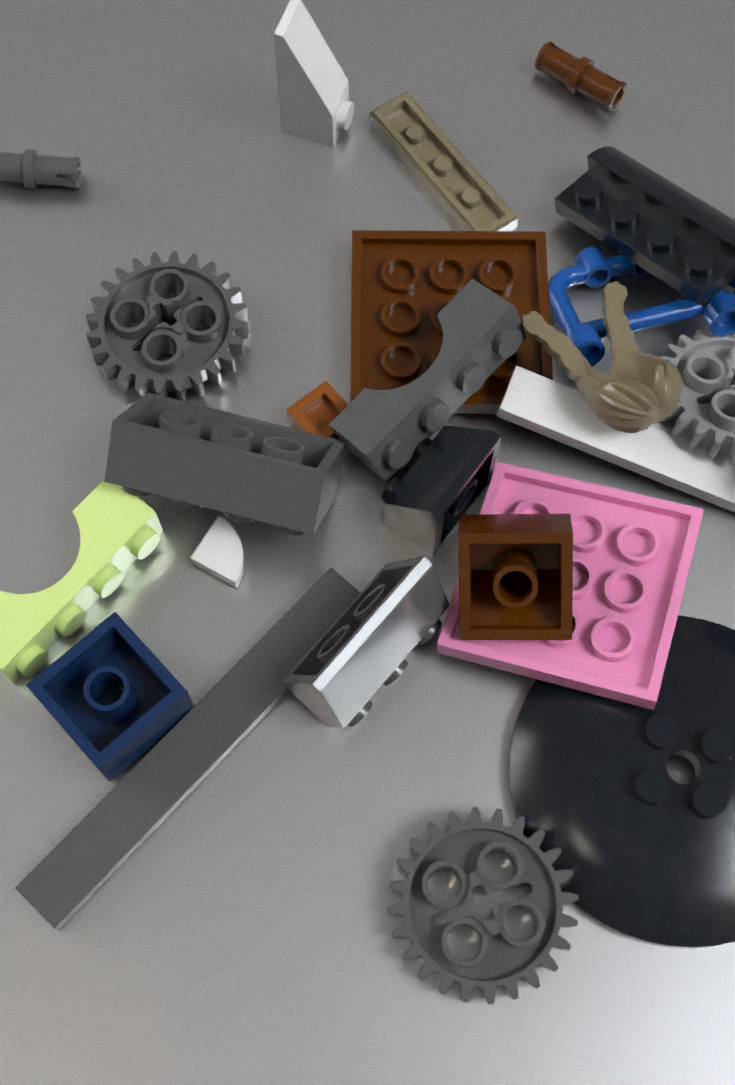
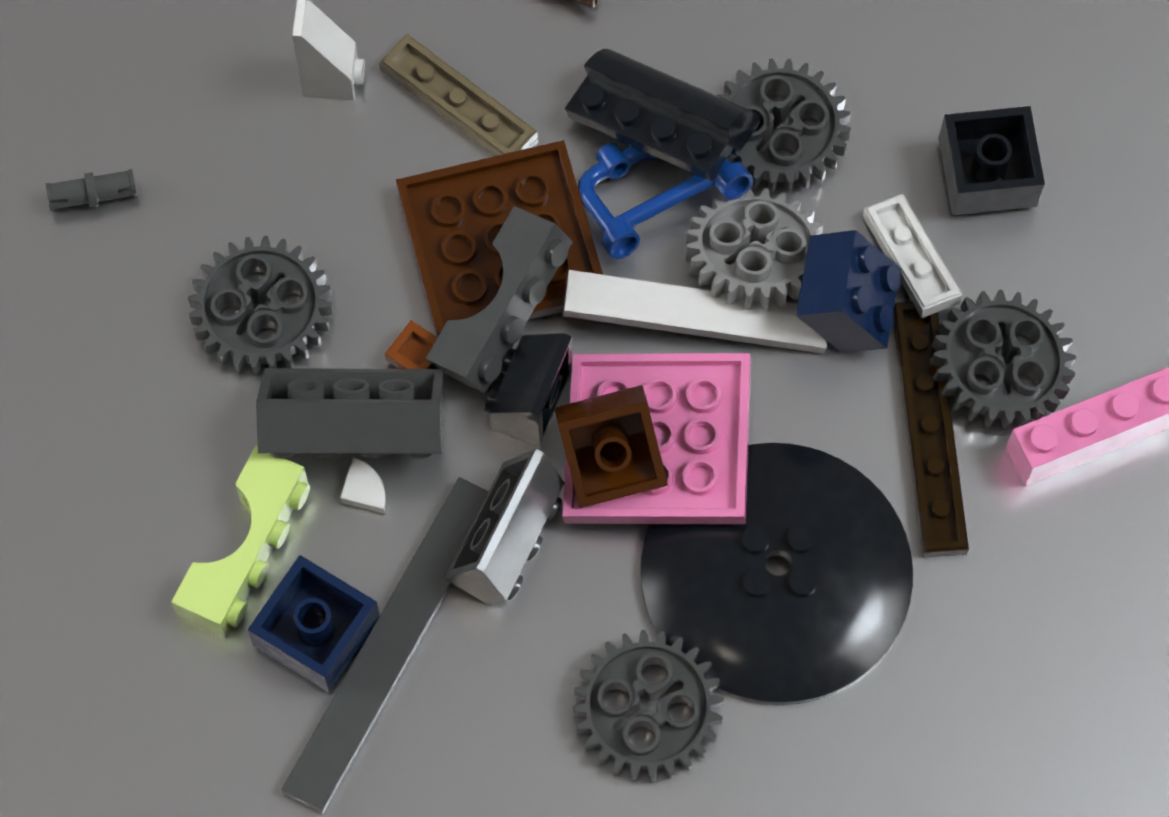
camera: 15 degrees left, 0 degrees up
dark tan hair [523,281,683,433] -> none

